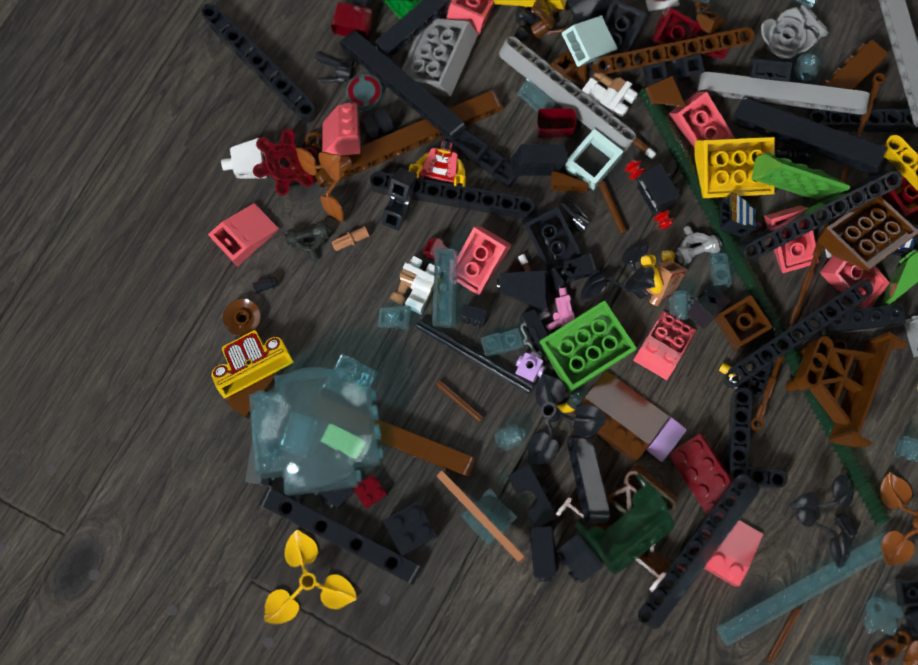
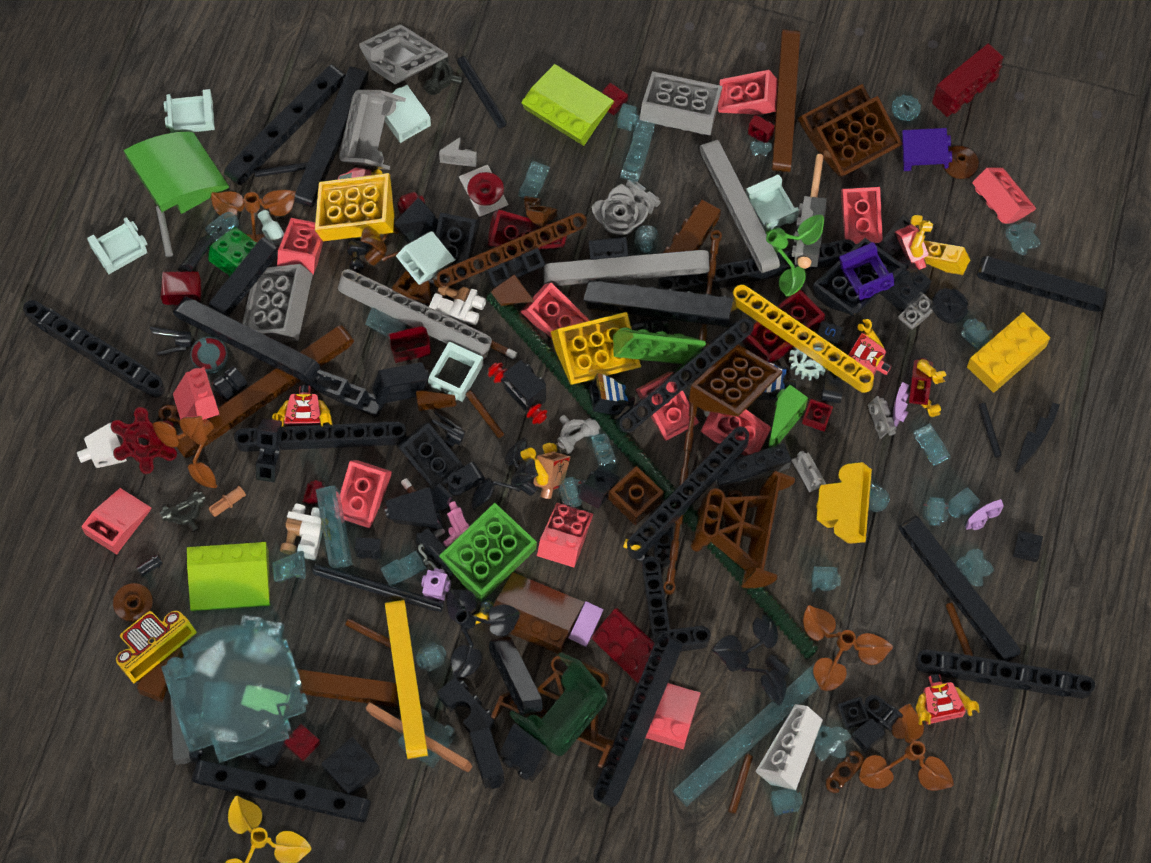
camera: 20 degrees left, 10 degrees down
none -> lime slope [187,542,270,611]
none -> yellow beam [385,600,428,759]
none -> white wedge [756,704,823,790]

